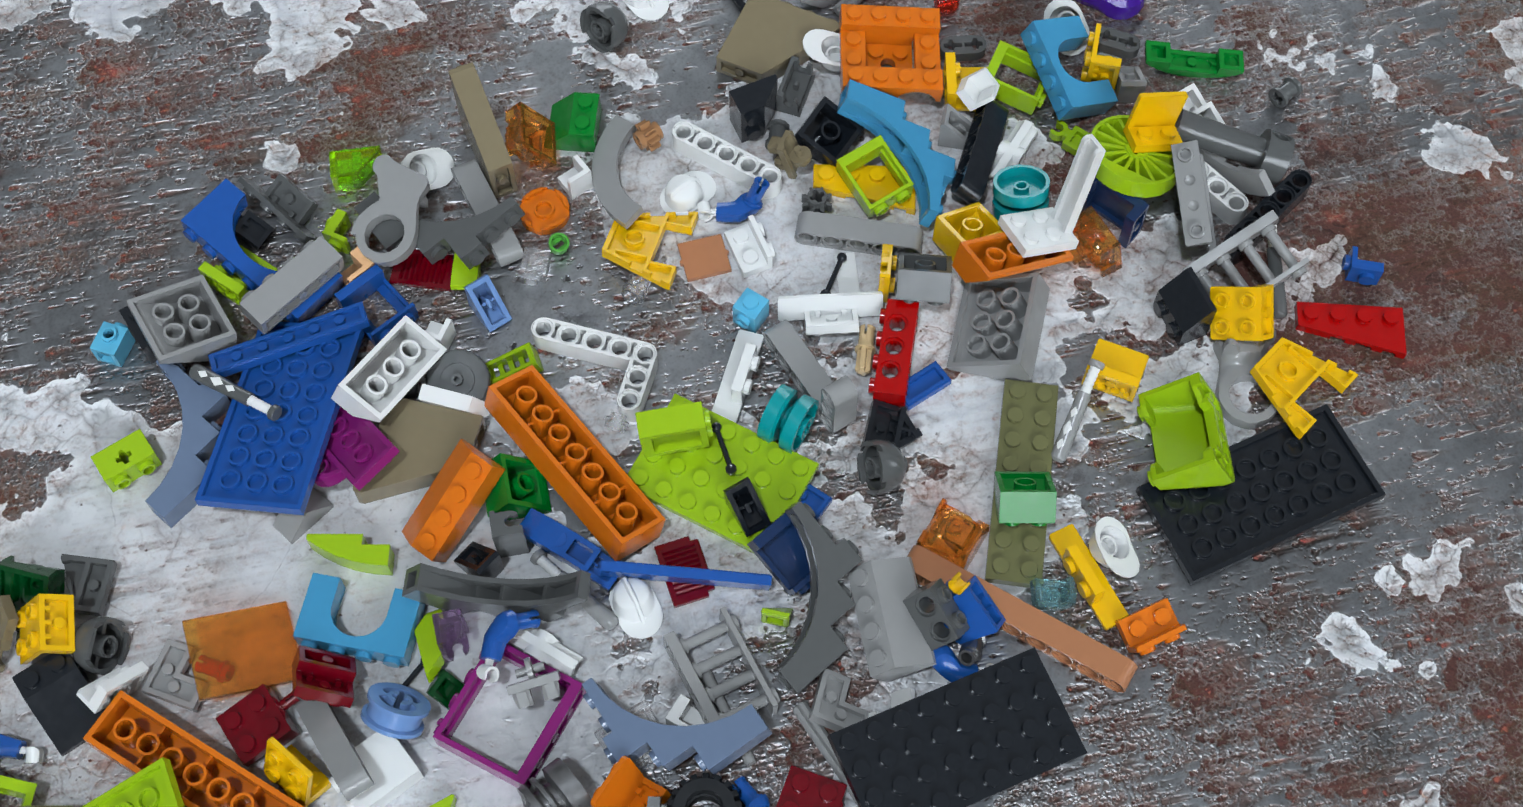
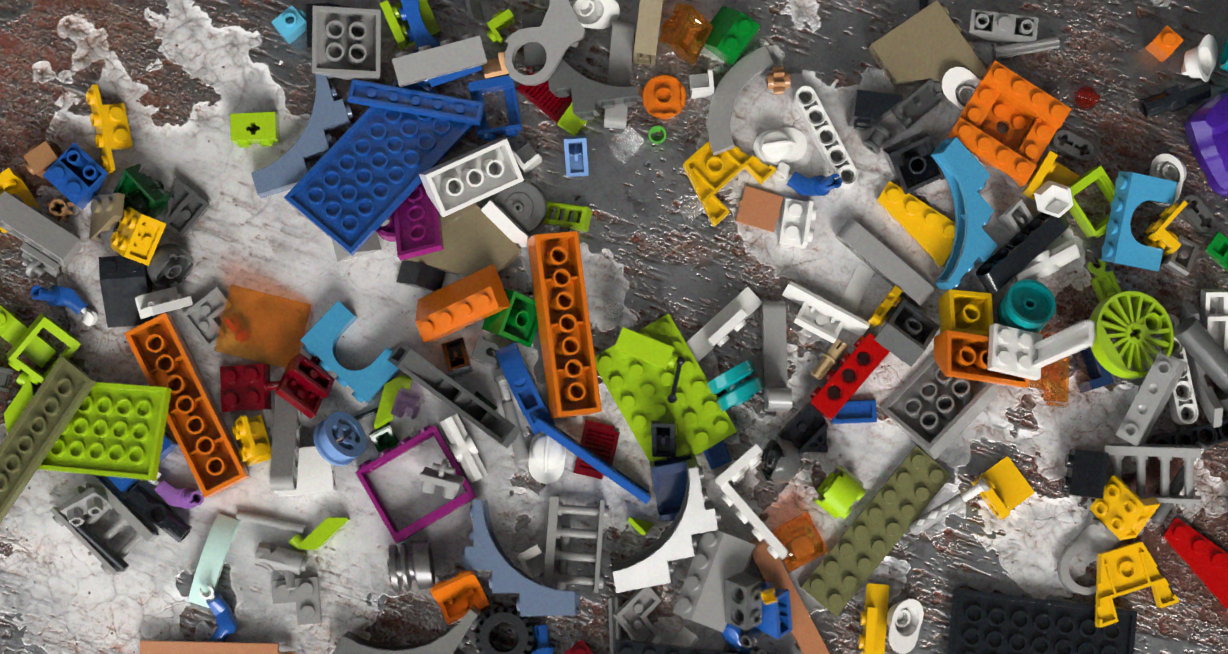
camera: 30 degrees right, 20 degrees up
dark grey piece [189,364,282,421] -> none
lime slope [306,534,395,576] -> none
blue arm [476,609,541,683] -> none
white beam [531,317,658,422] -> none
medium azure brick [732,288,769,333] -> none
dark tan hips [767,130,812,179] -> none
dark grey gear [801,187,832,213] -> none
black hinge [820,252,847,294] -> none
lime window [836,135,914,218] -> none
slope [994,471,1057,526] -> none
clear light blue bracket [1030,576,1077,611] -> none
yellow bracket [1123,91,1188,153] -> none
lime windscreen [1137,372,1235,490] -> none
none -> black slope [396,261,446,292]
none -> white bracket [714,444,787,560]
none -> lime brick [813,465,866,519]

